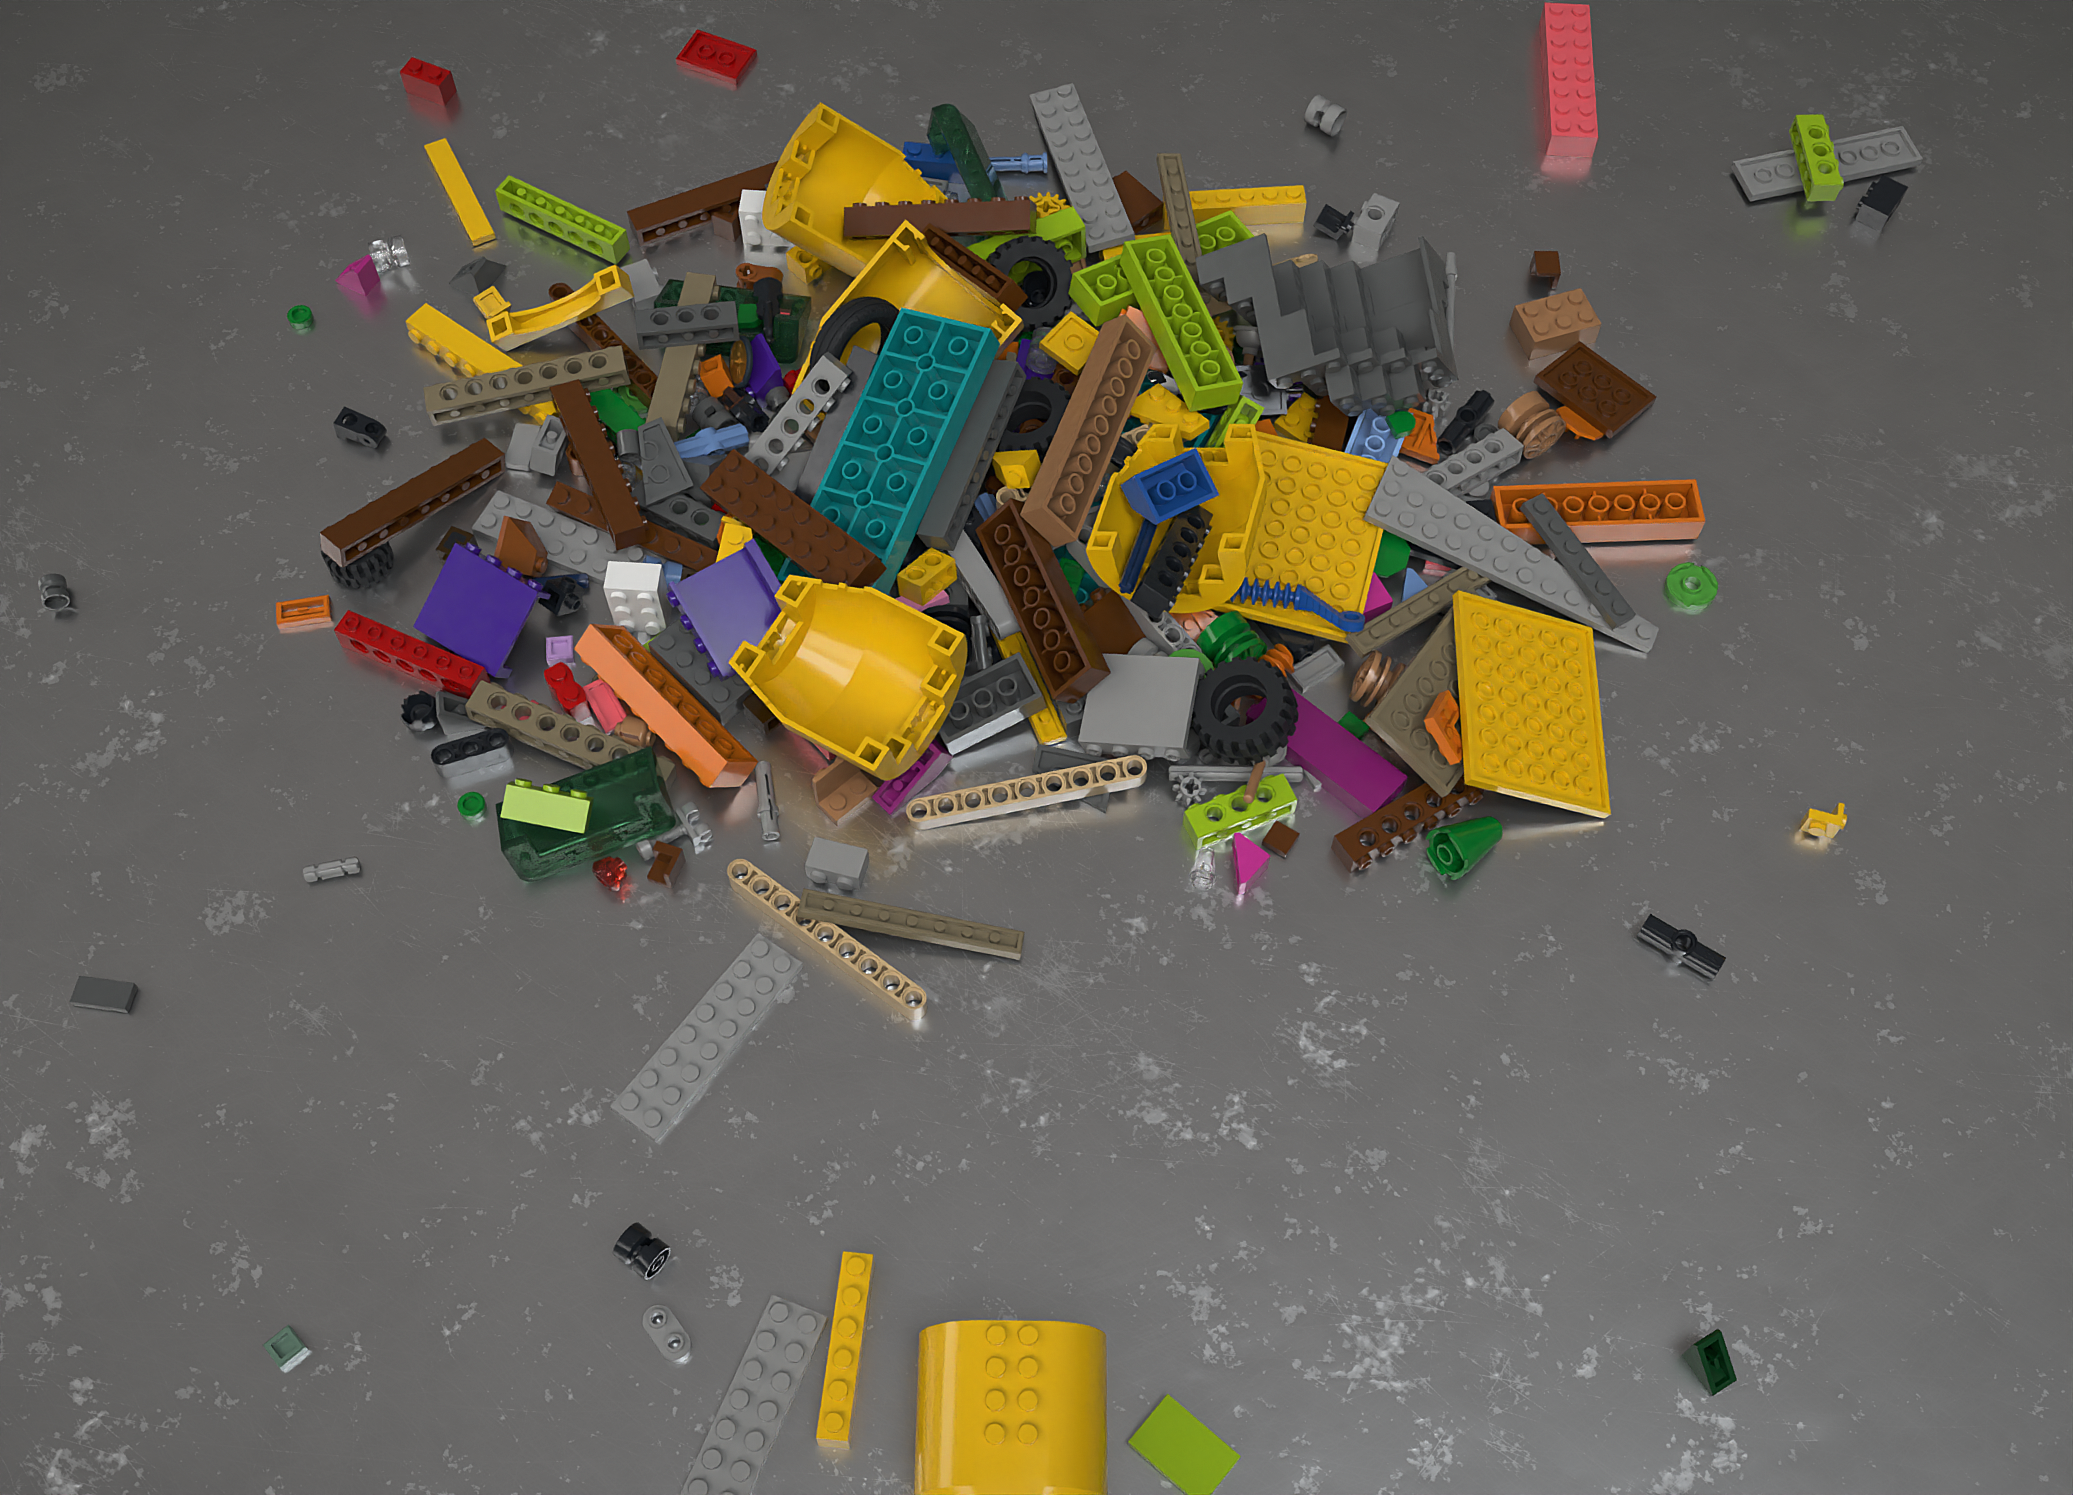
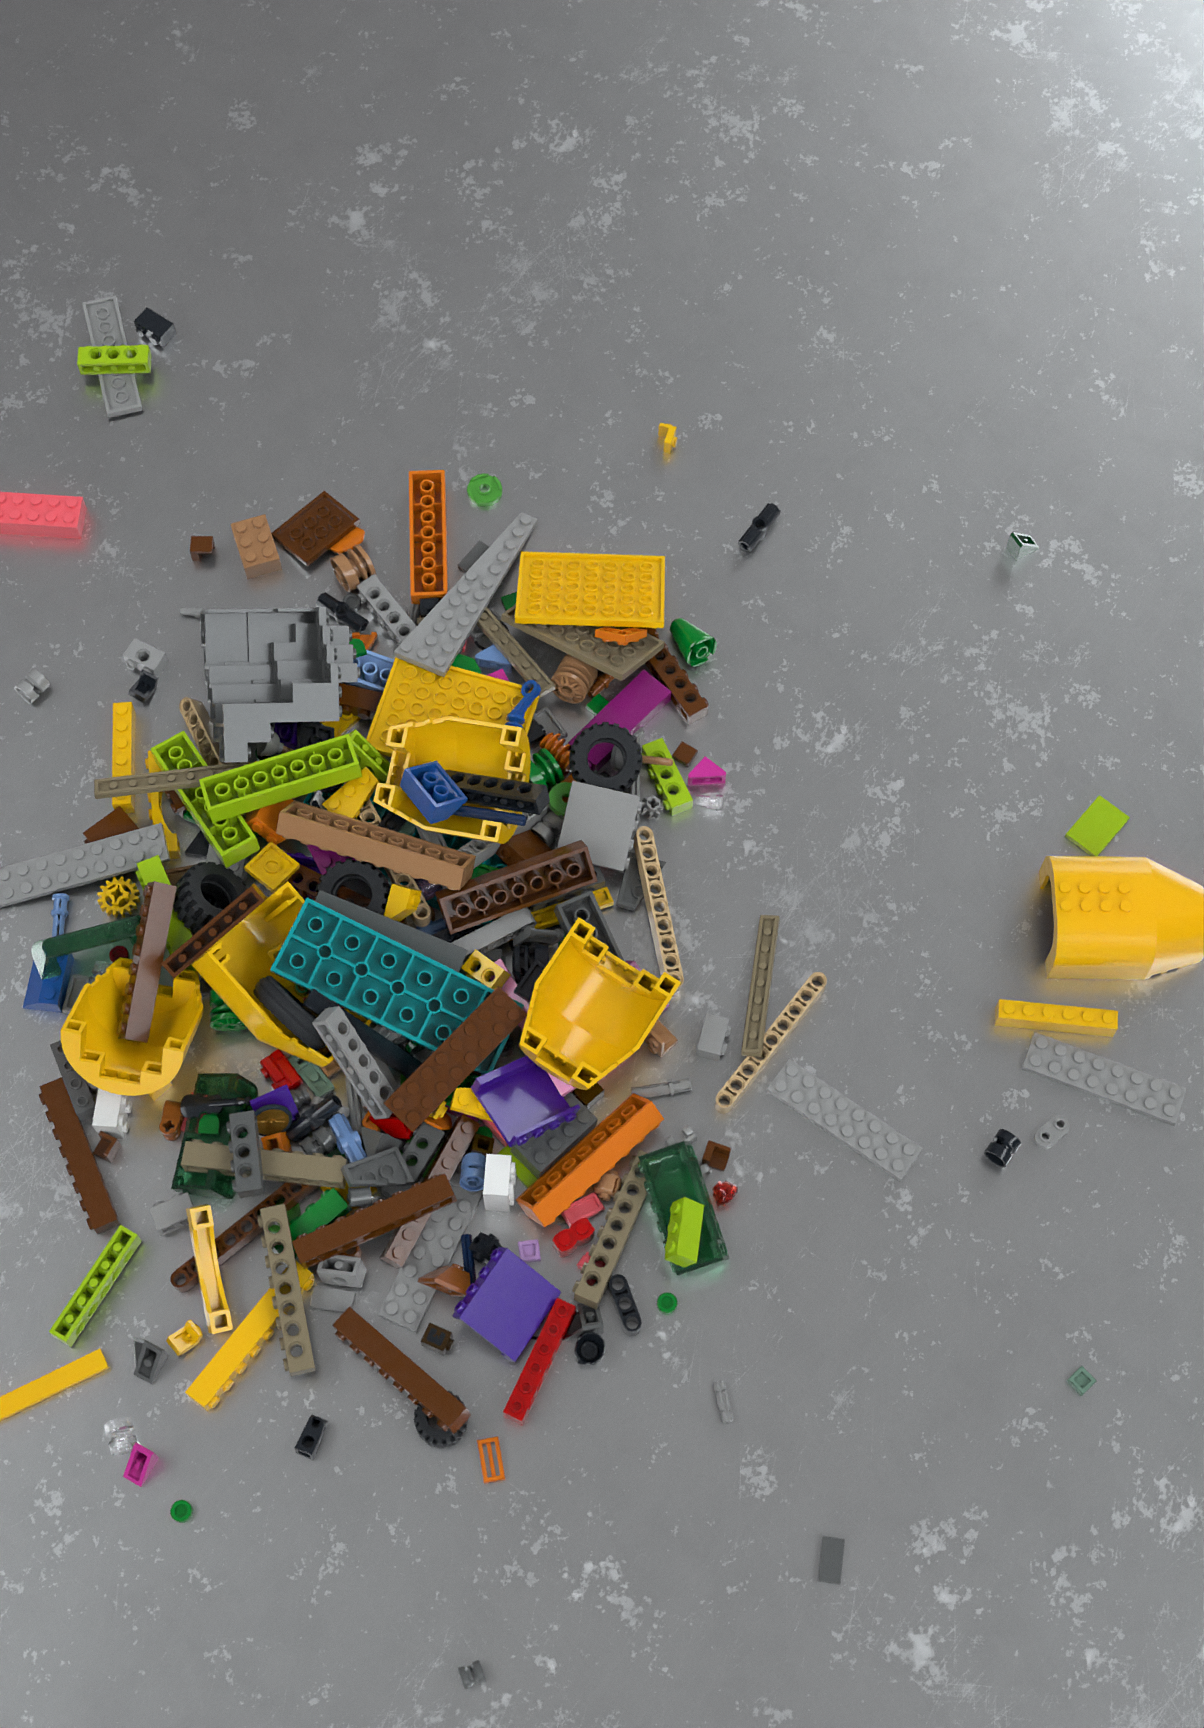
camera: 90 degrees left, 5 degrees up
dark grey plate [1520,493,1636,630] -> none

